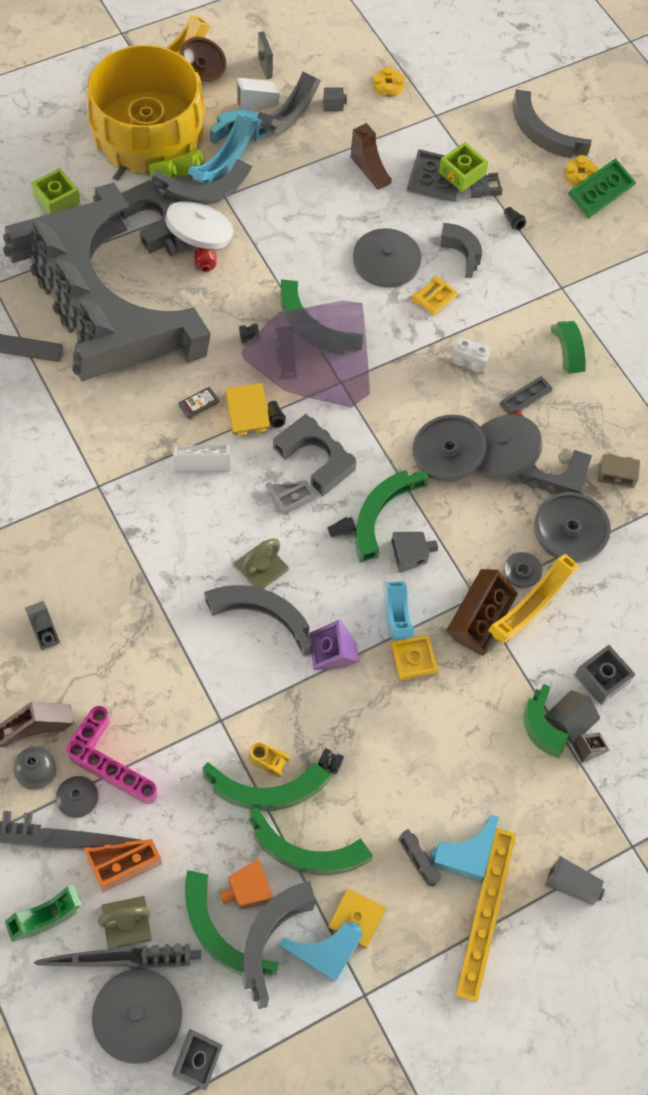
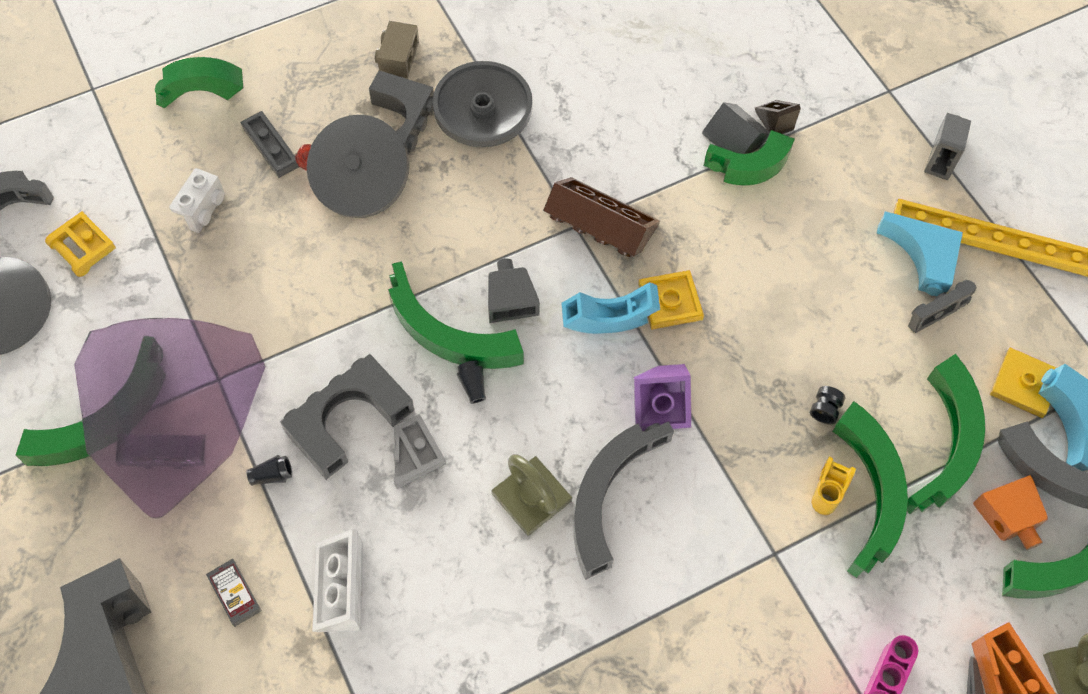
camera: 85 degrees left, 0 degrees up
yellow slope [224,383,270,436] -> none
black wheel [239,323,260,344] -> none
dark grey dish [412,415,487,482] -> none
yellow arch [488,554,580,643] -> none
dark grey dish [504,552,543,588] -> none
dark grey brick [575,645,636,705] -> none

